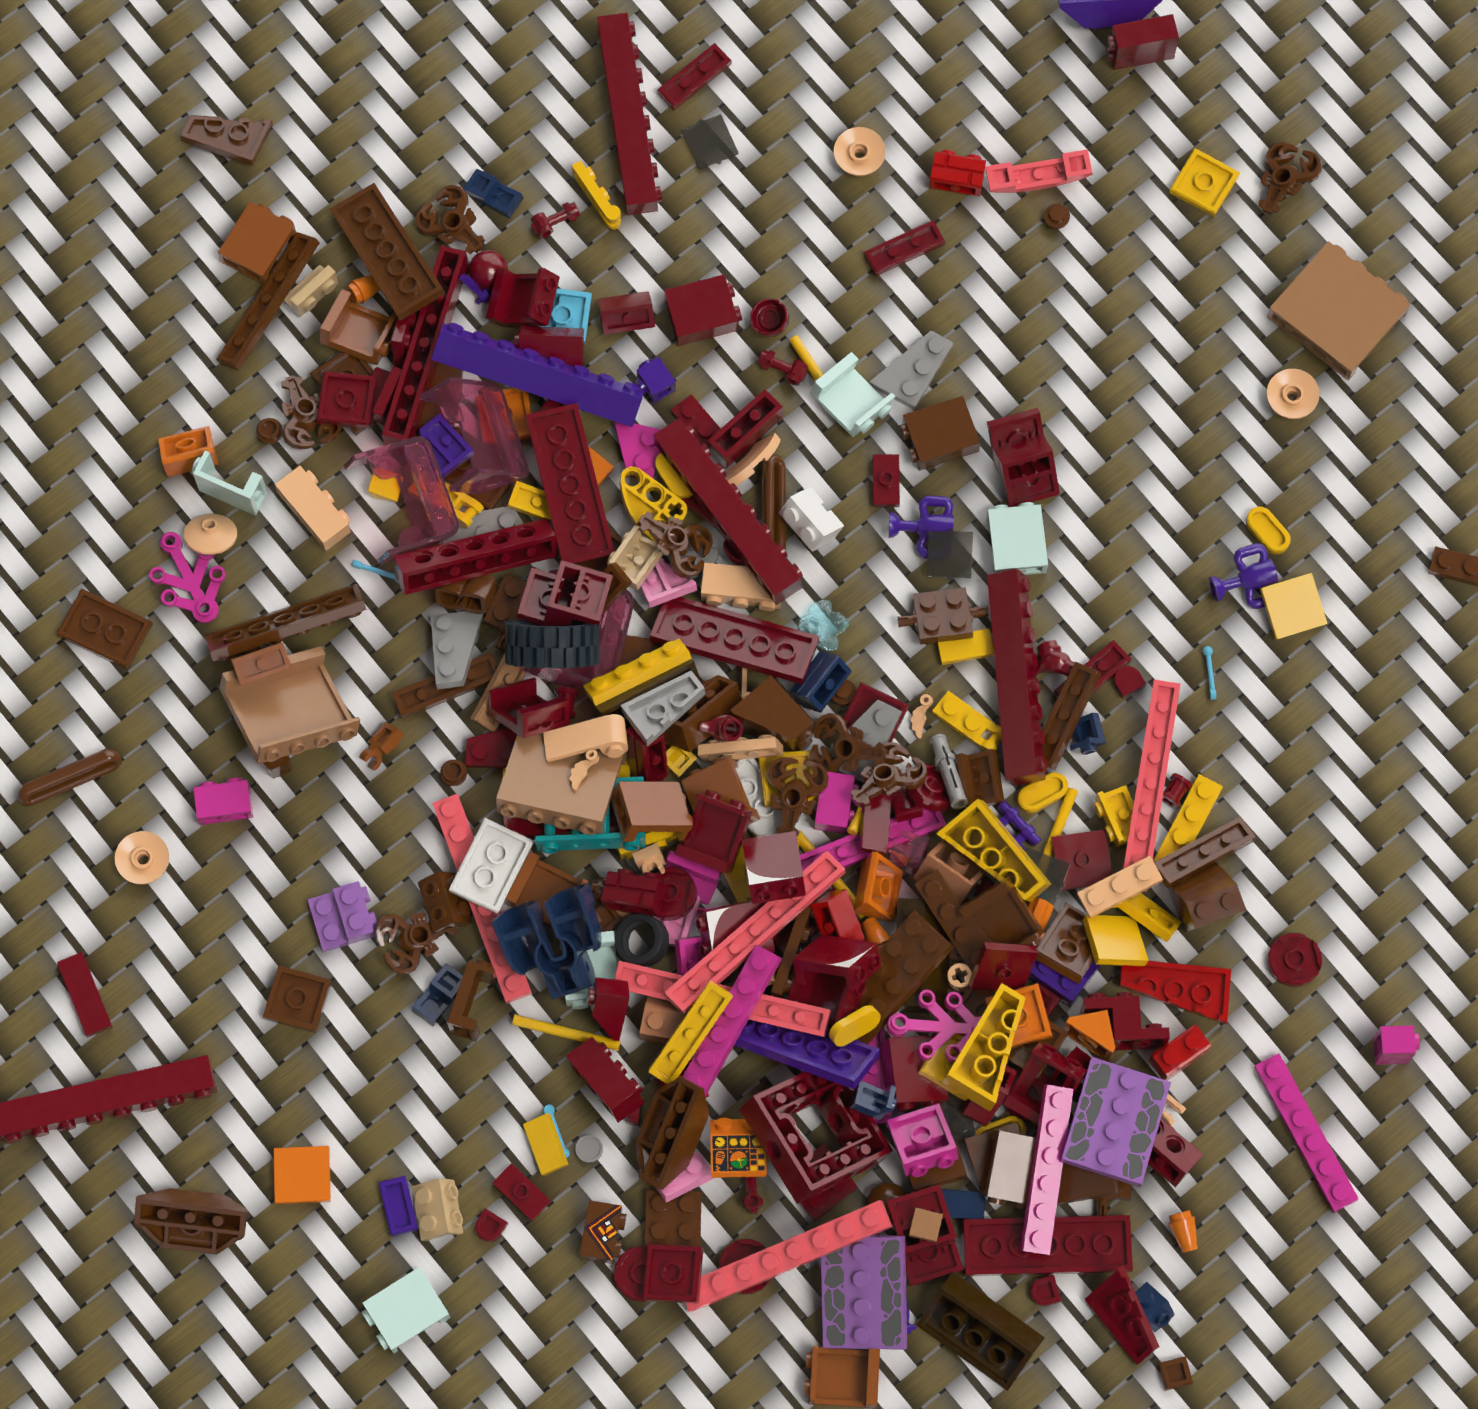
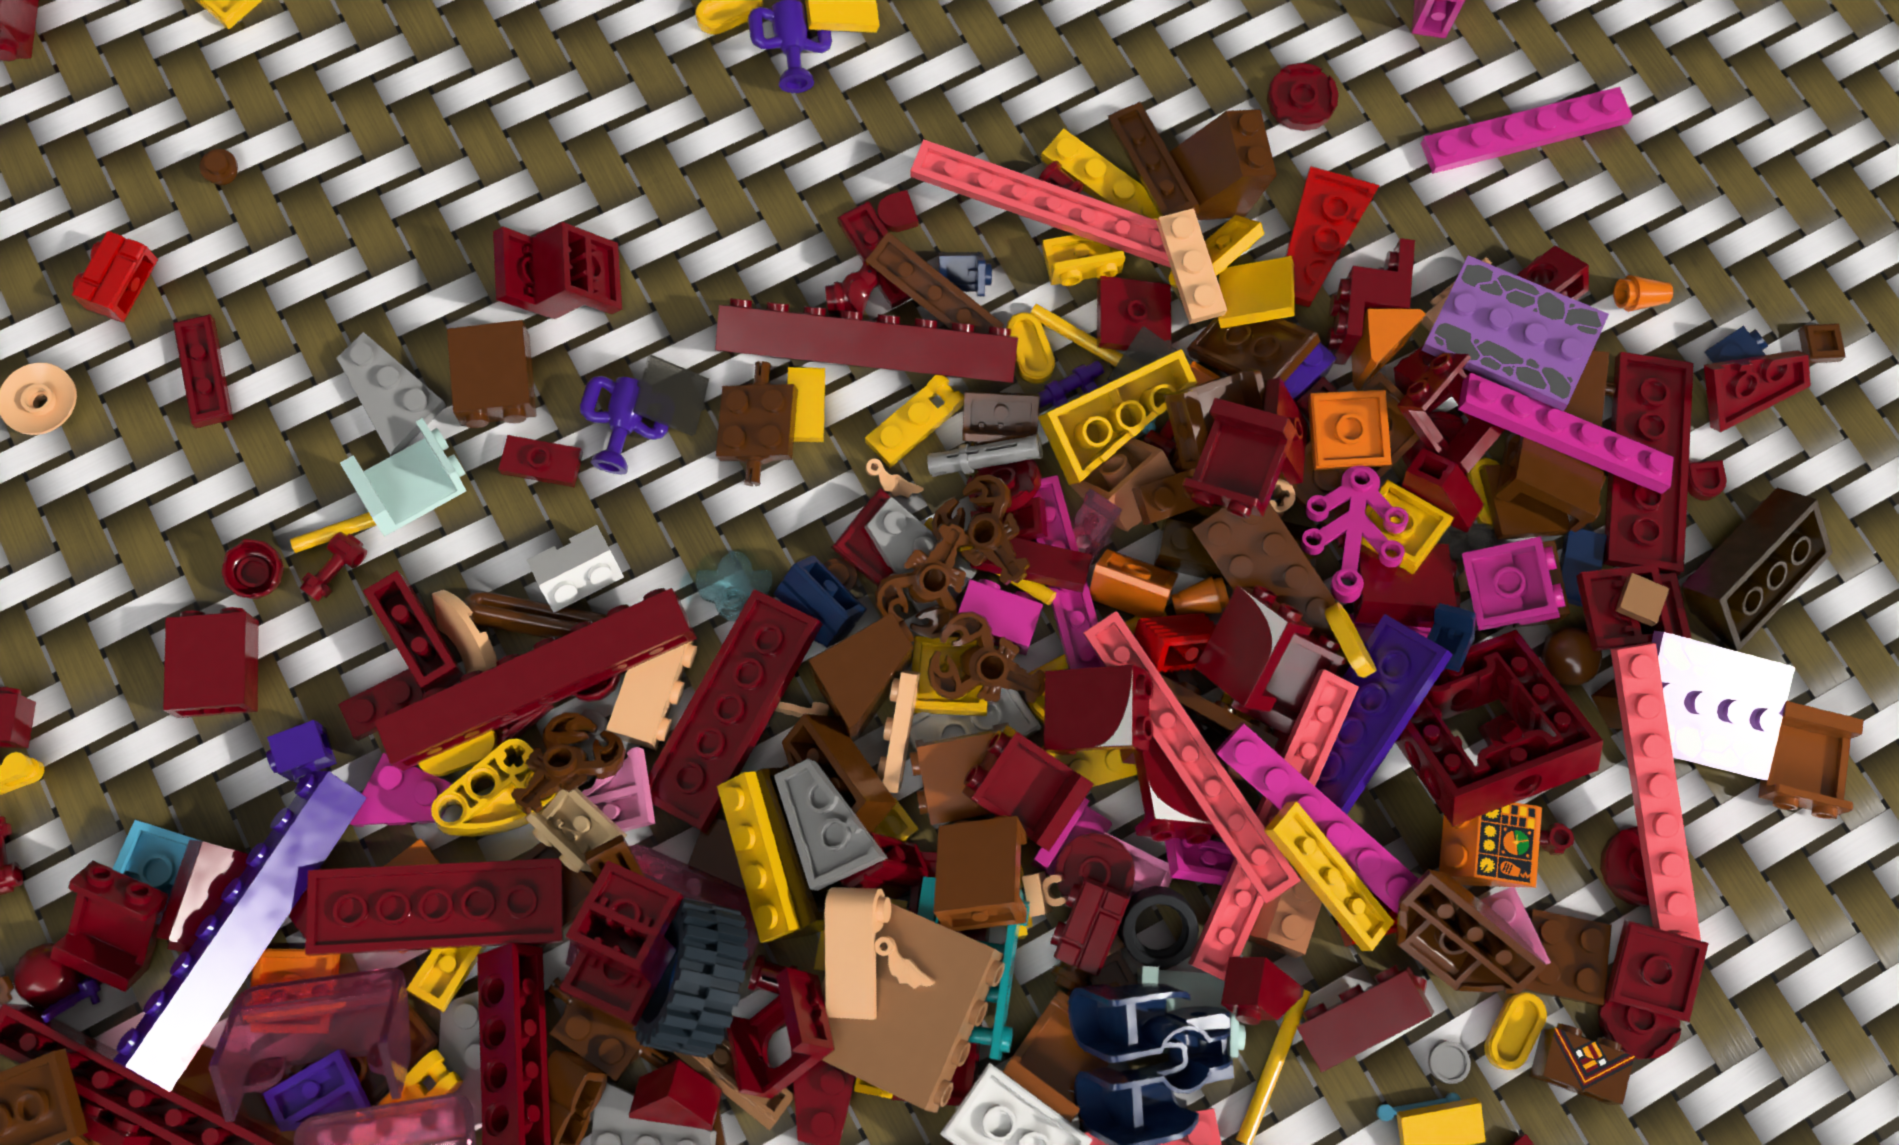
camera: 85 degrees left, 0 degrees up
dark red panel [598,291,655,335] -> none
dark red animal [698,715,743,742] -> none
yellow wedge [942,983,1026,1111] -> none
coral slope [985,149,1092,193] -> none
light aqua panel [987,502,1048,575] -> none
red brick [1149,1024,1212,1081] -> none
medium azure hinge [1202,646,1216,700] -> none
none -> dark red slope [629,1059,722,1130]
none -> dark red panel [1182,398,1296,518]
none -> yellow tile [1484,992,1547,1070]

